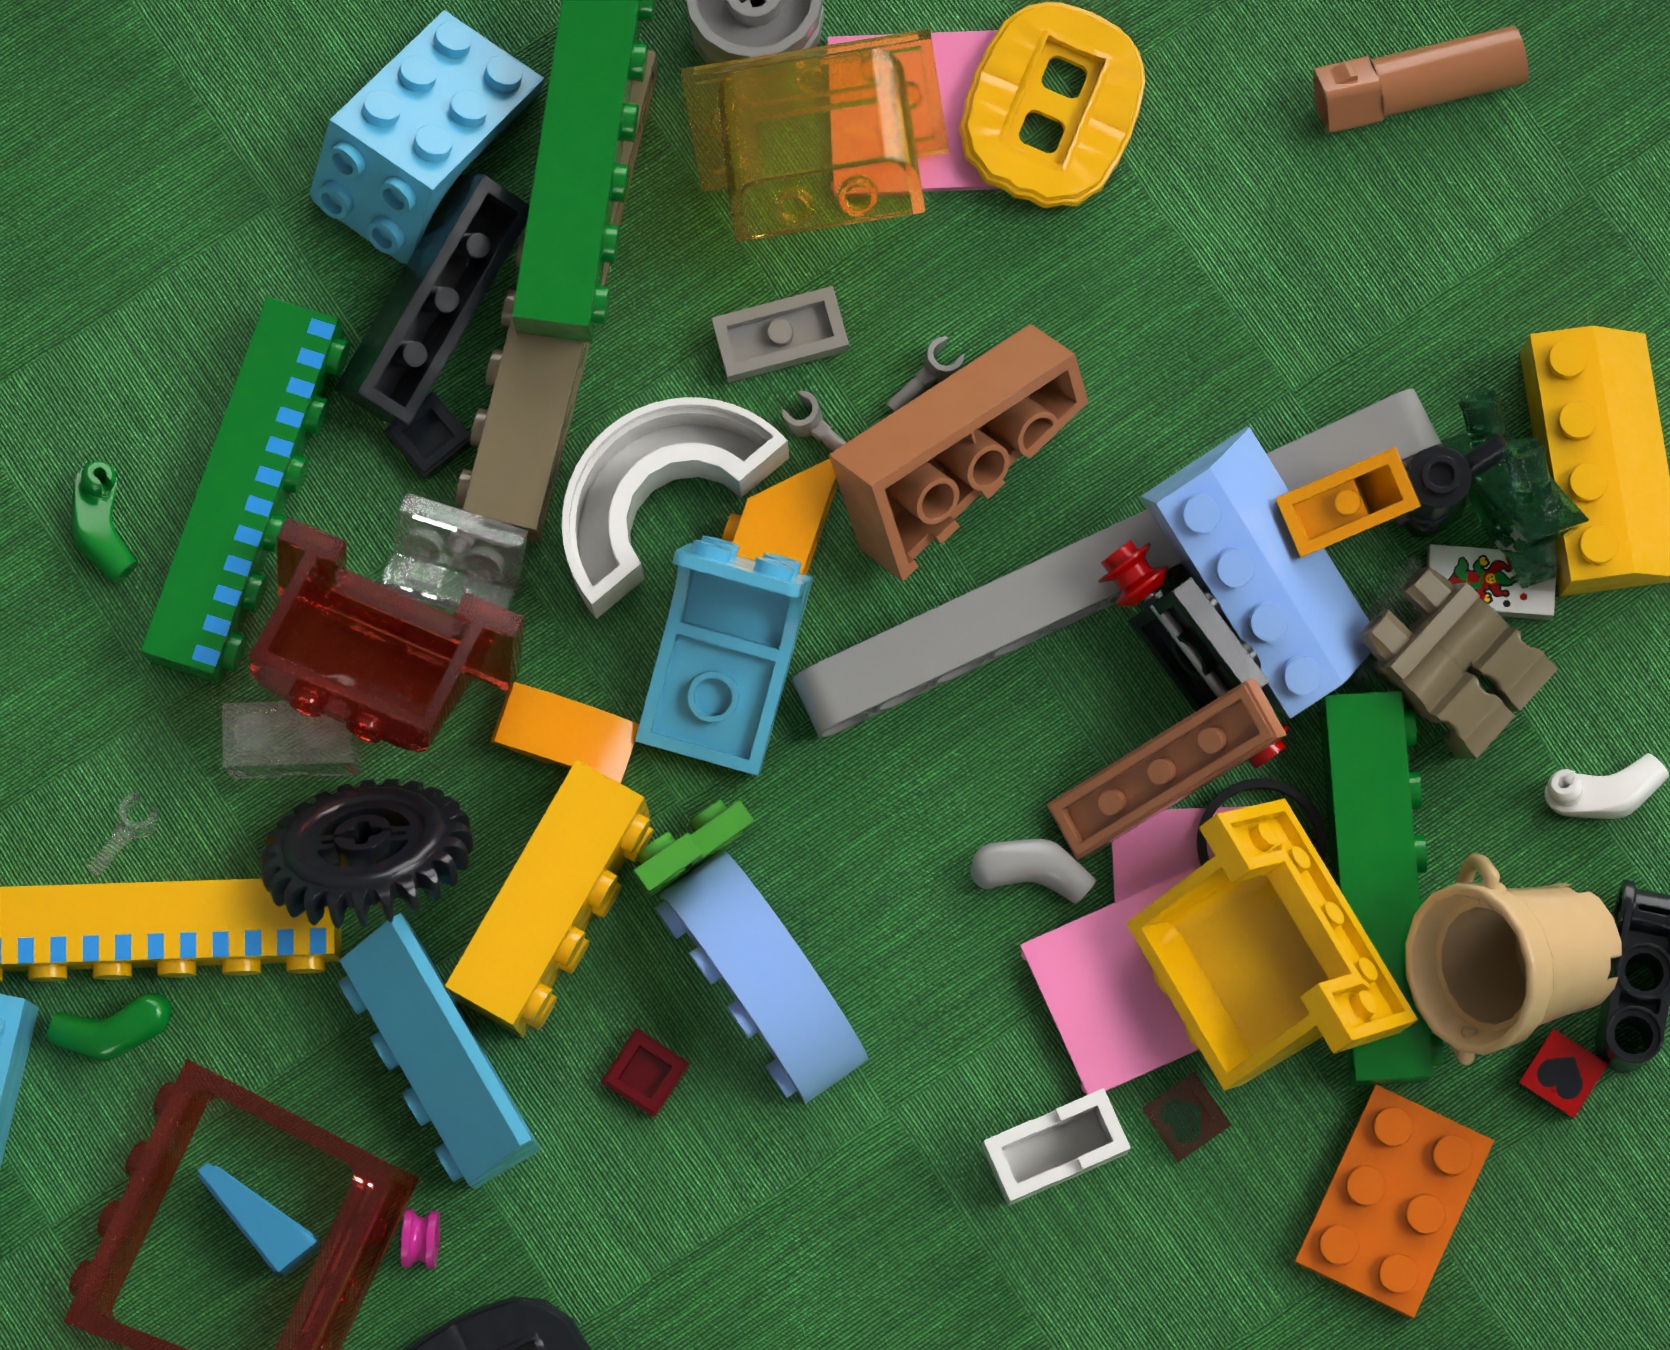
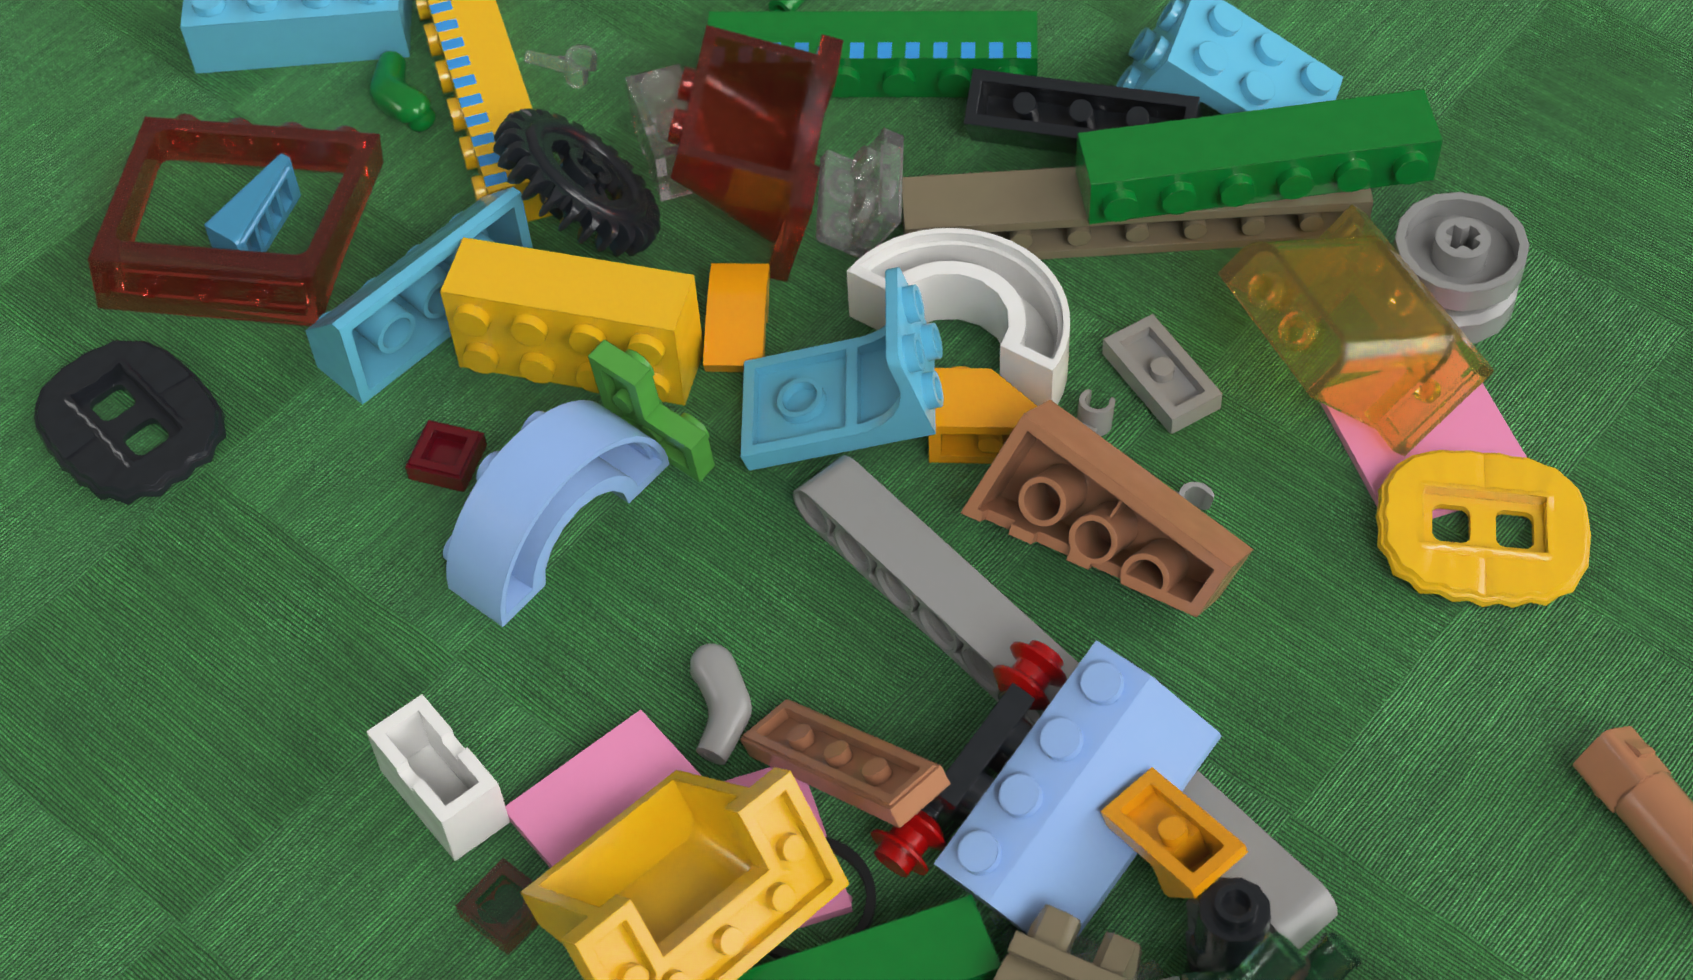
camera: 75 degrees right, 25 degrees down
black tile [384,391,472,482] -> none
dark pink bush [401,1209,440,1269] -> none

